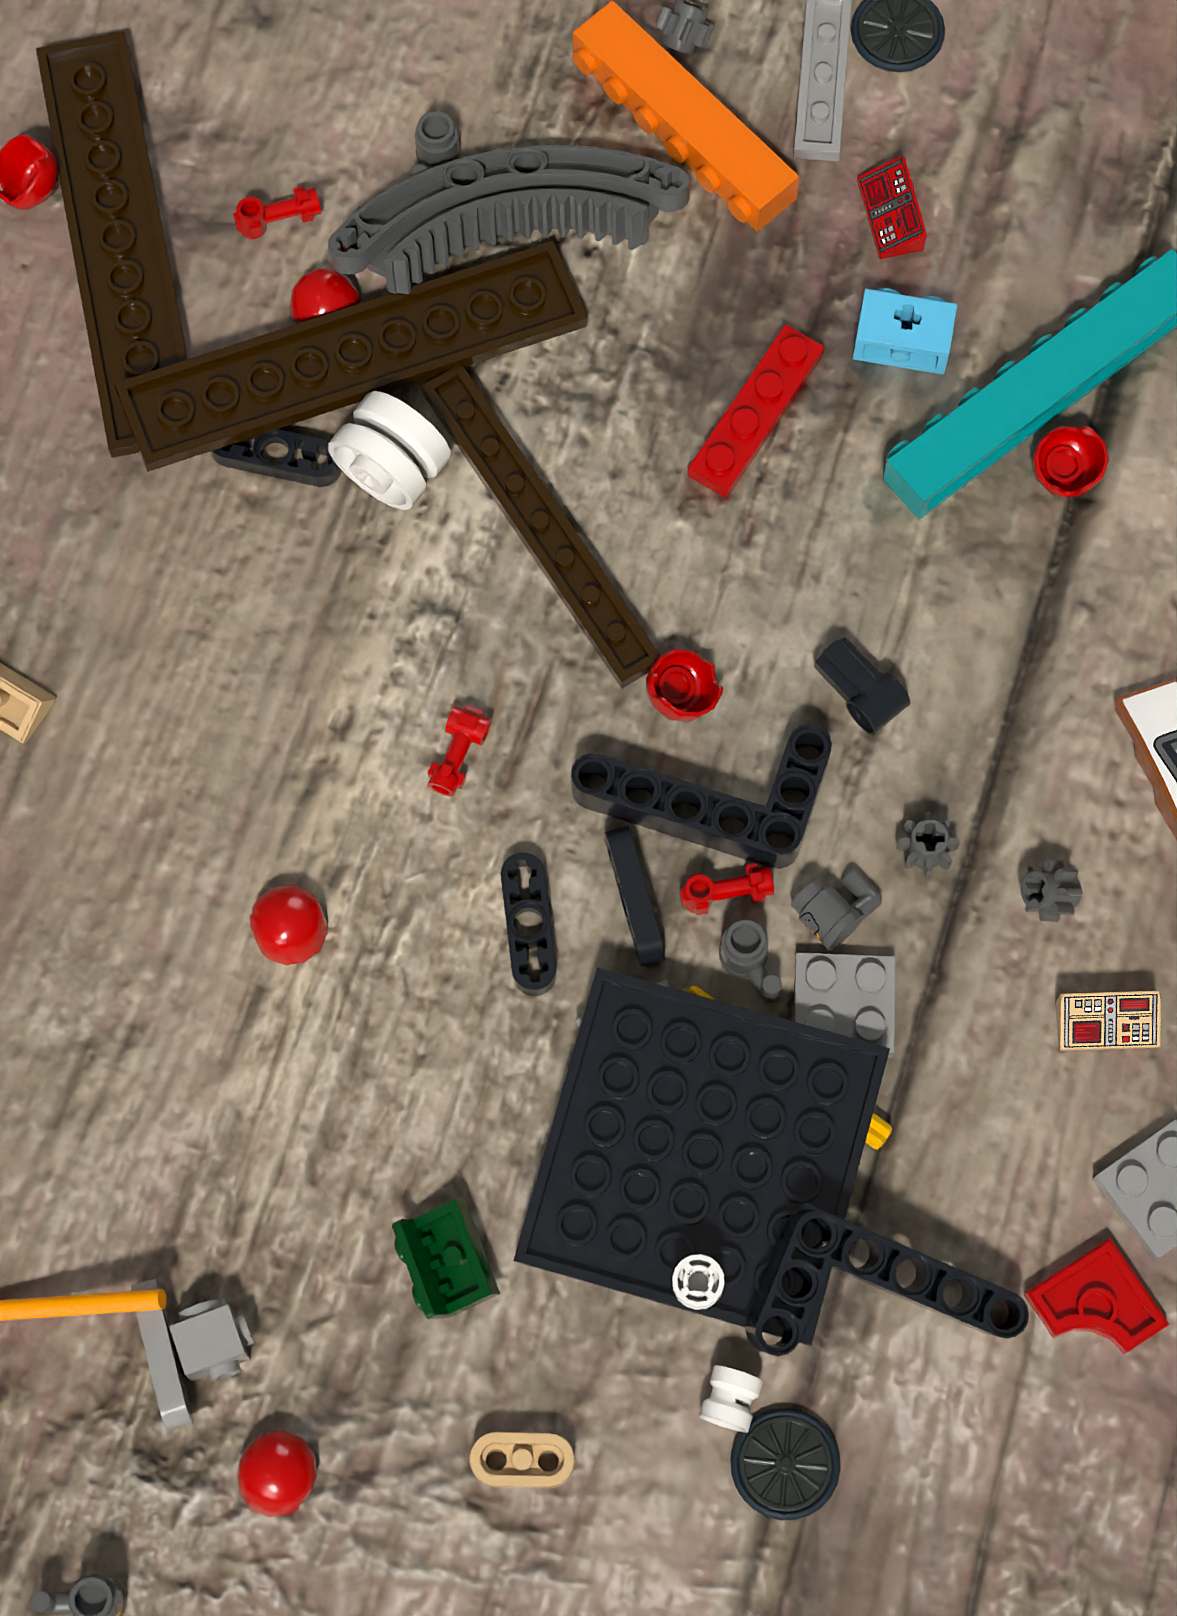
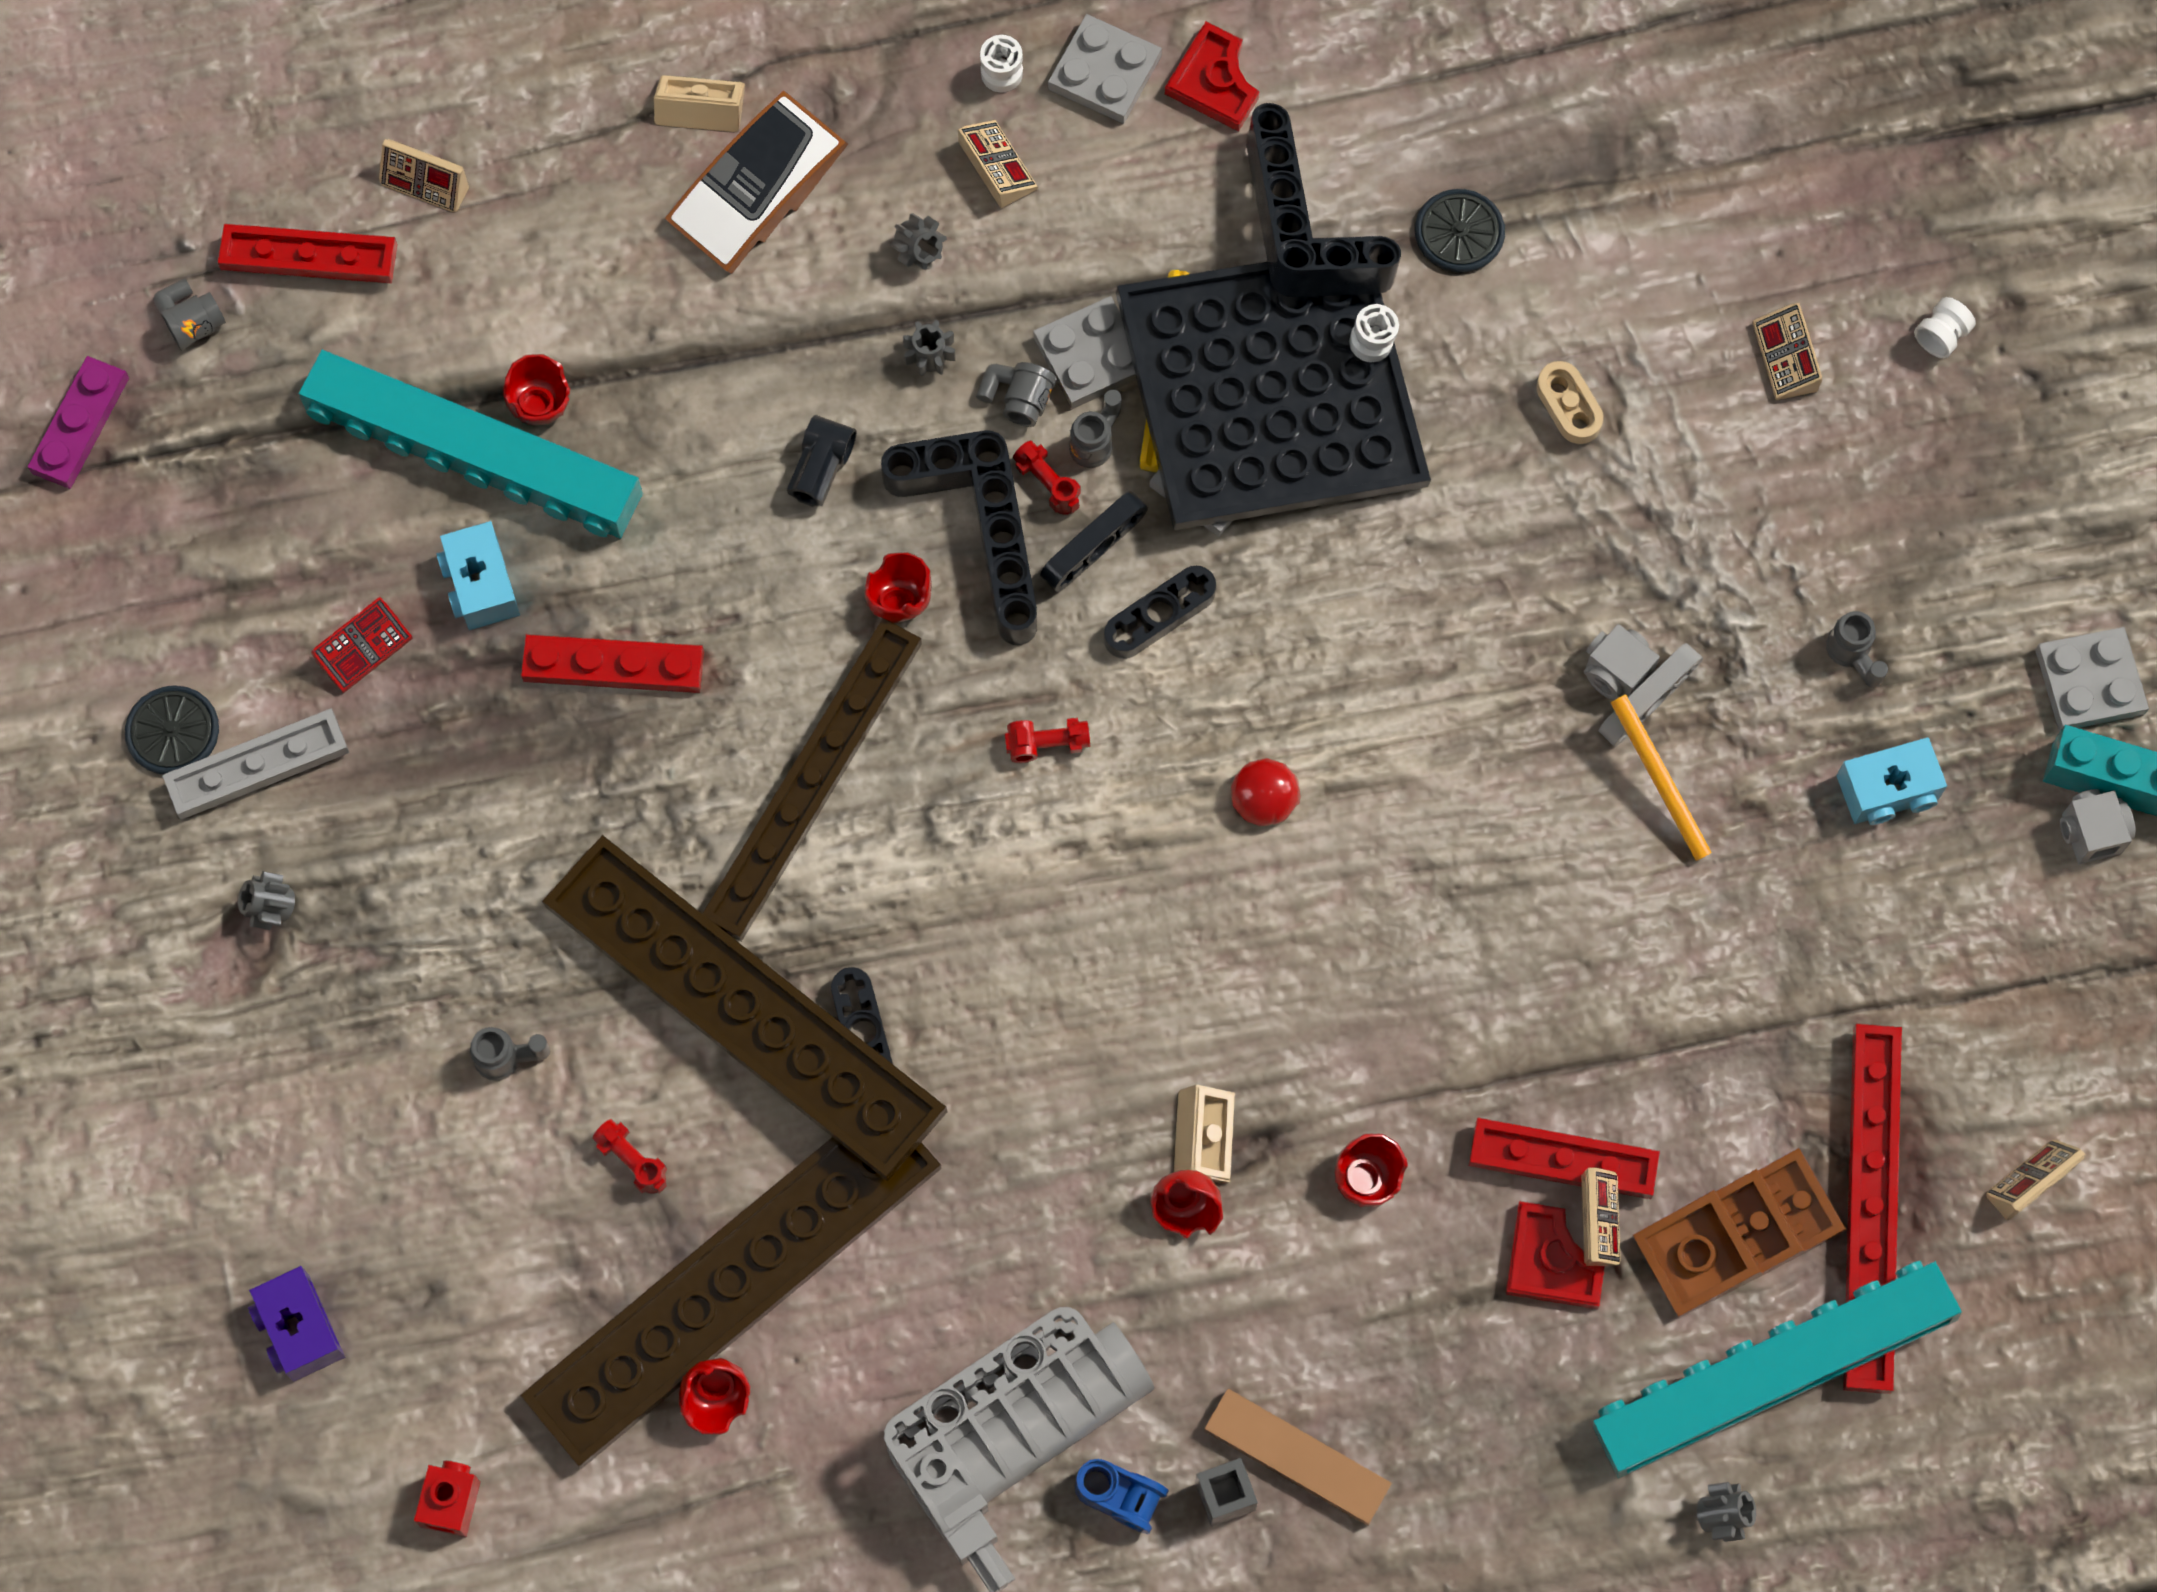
camera: 120 degrees left, 0 degrees up
red hair [237,1430,317,1518] -> none
red hair [289,268,361,324] -> none
dark grey gear [328,145,690,294] -> none
white wheel [328,391,451,510] -> none
dark green bracket [392,1199,500,1319] -> none
orange brick [572,0,800,232] -> none
white wheel [699,1366,763,1433] -> none

